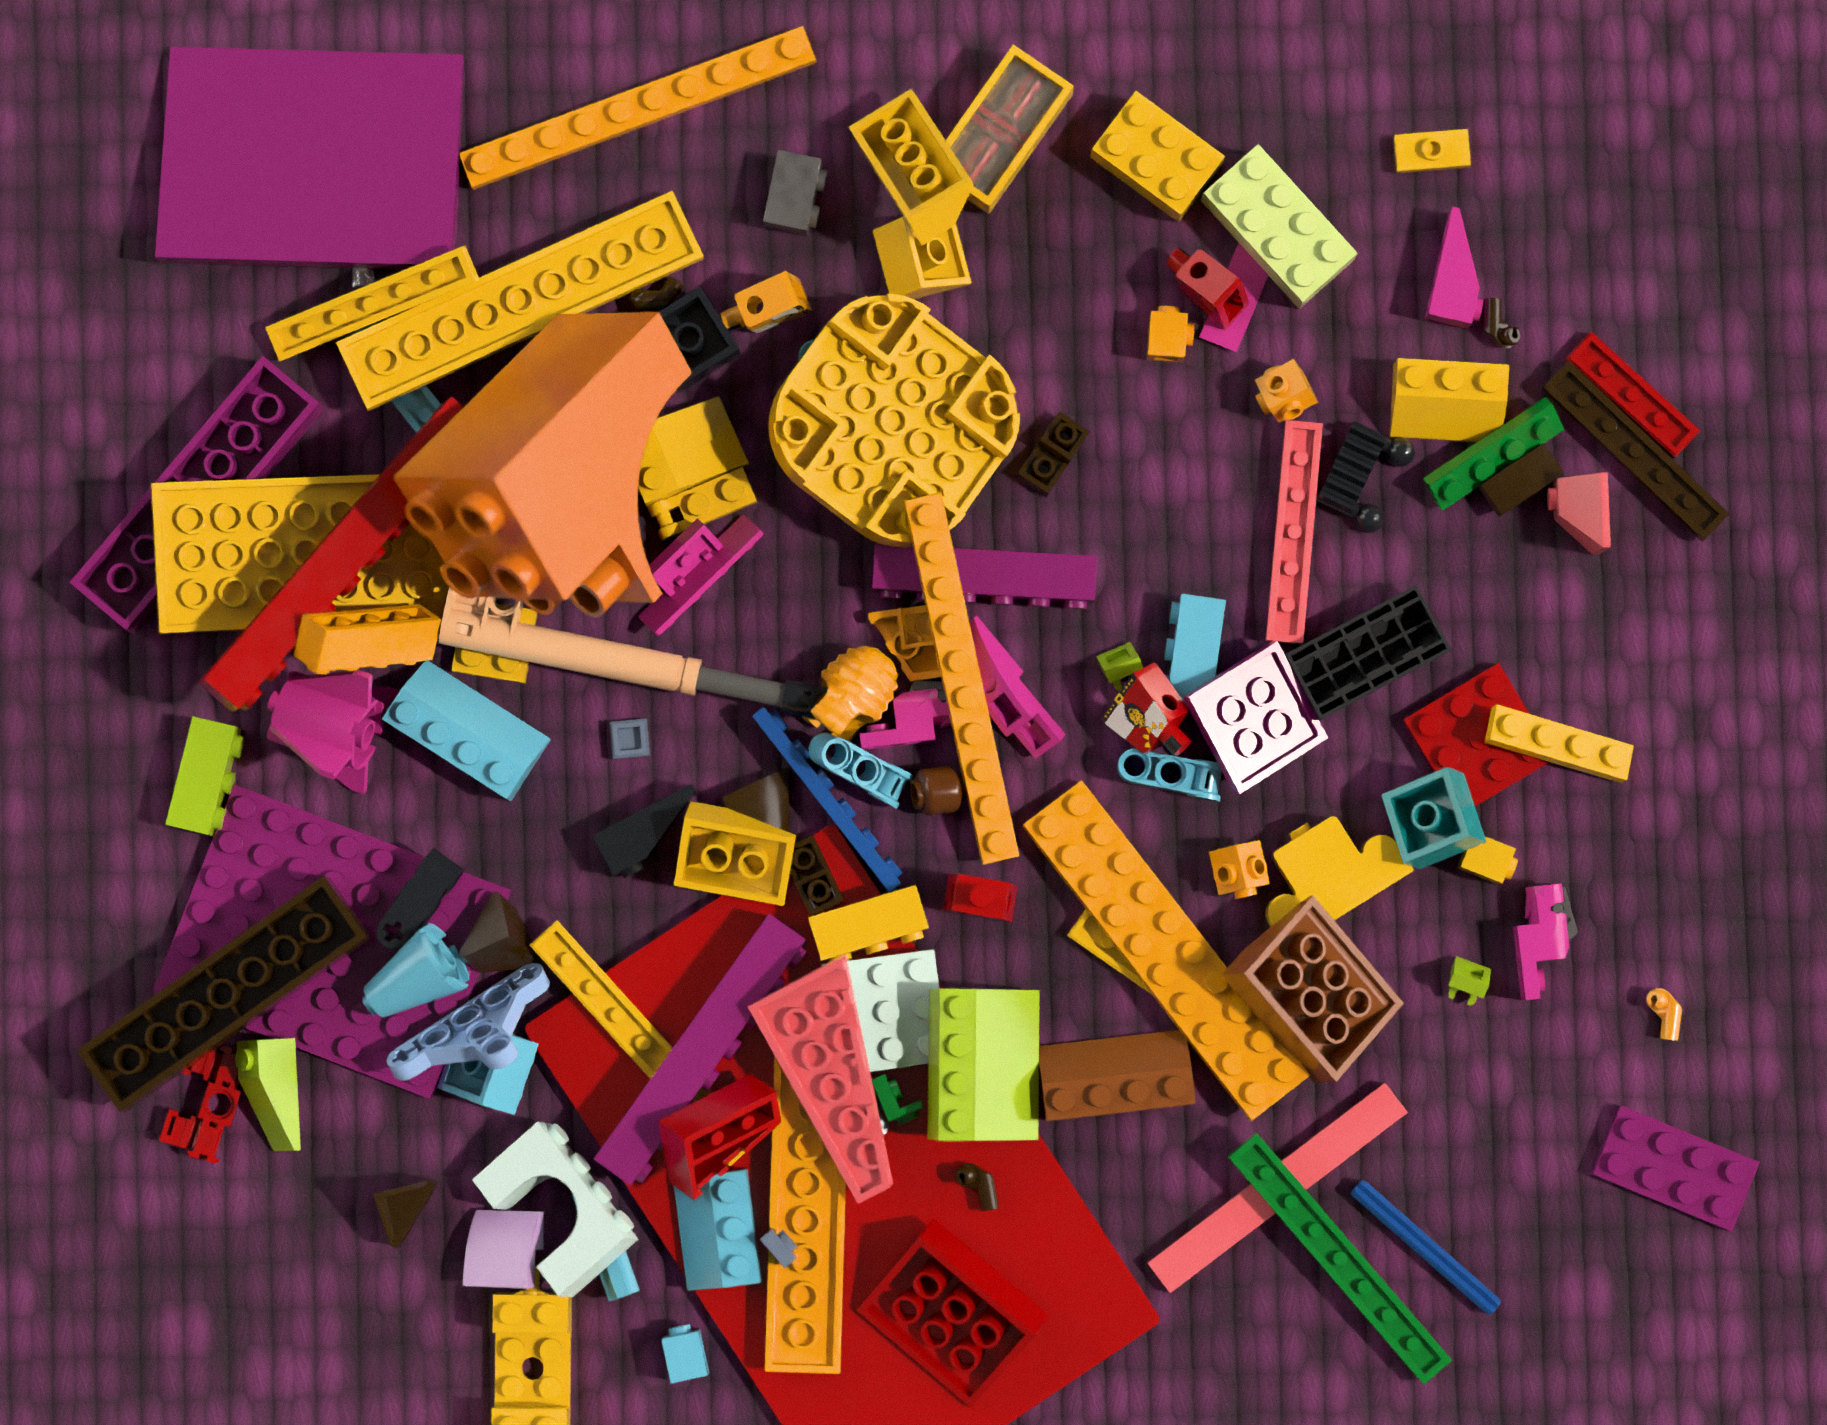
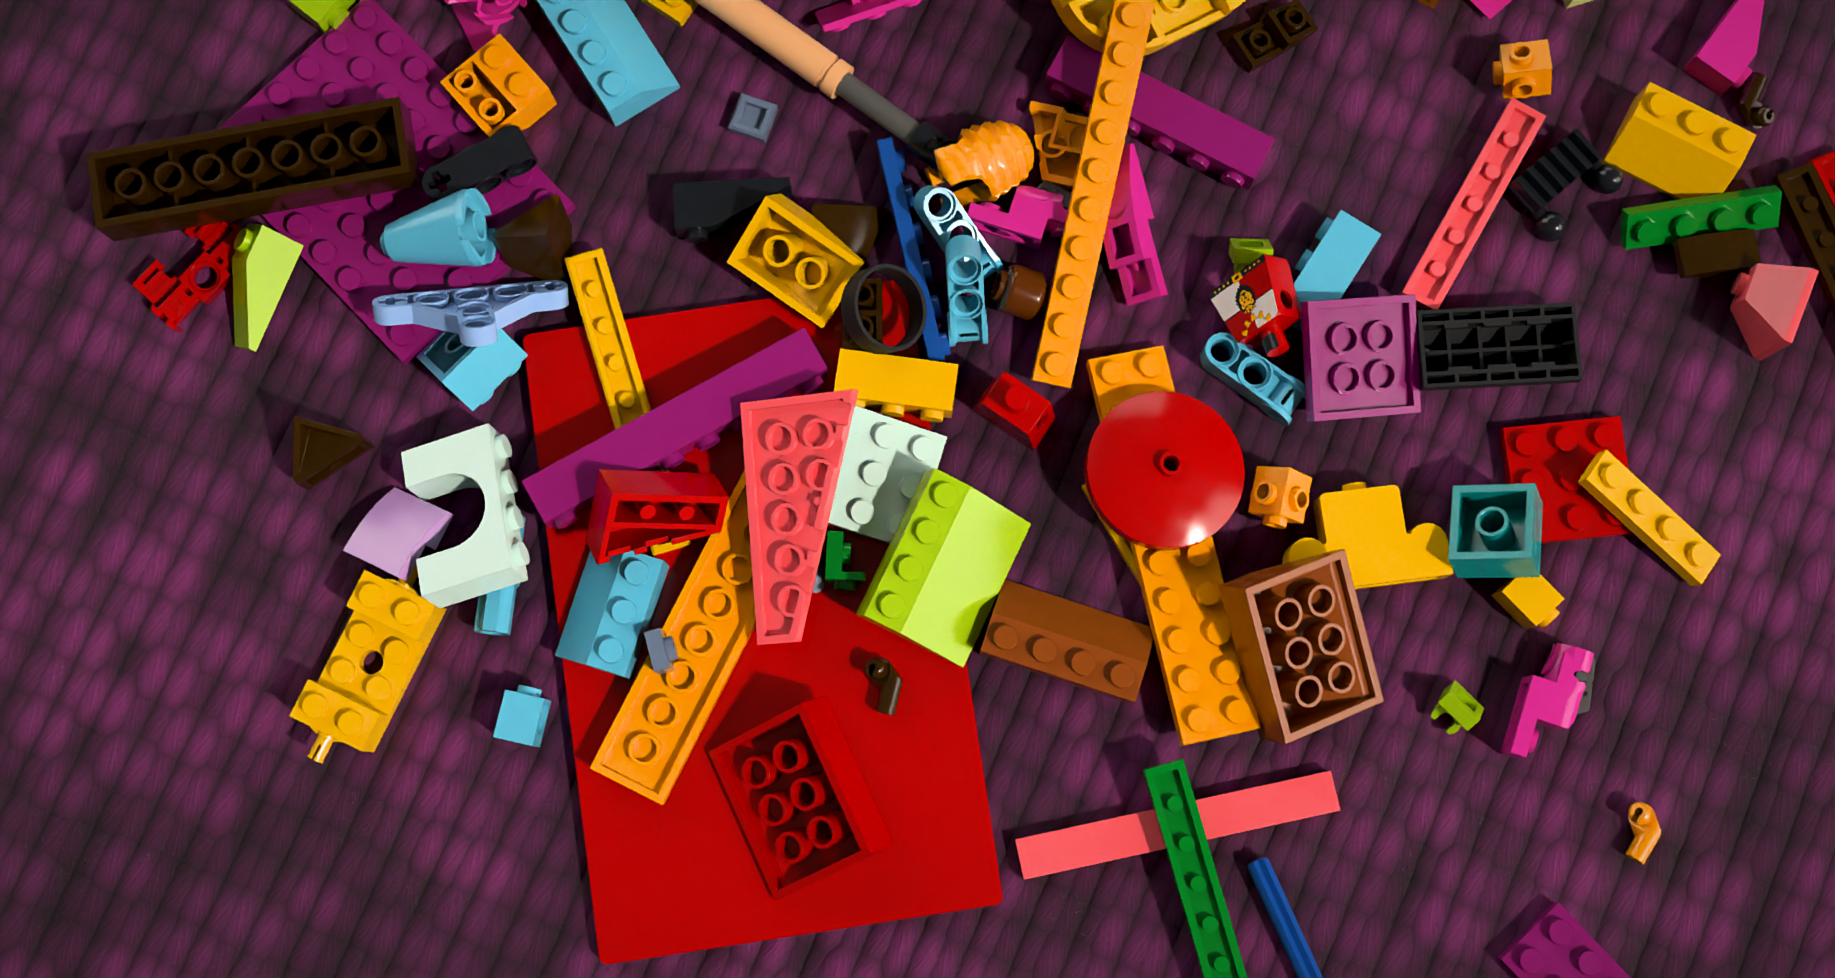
camera: 25 degrees right, 5 degrees down
none -> light orange slope [440,33,557,138]
none -> black tyre [841,264,927,354]
none -> medium azure piece [945,235,988,347]
none -> red dish [1084,391,1245,551]

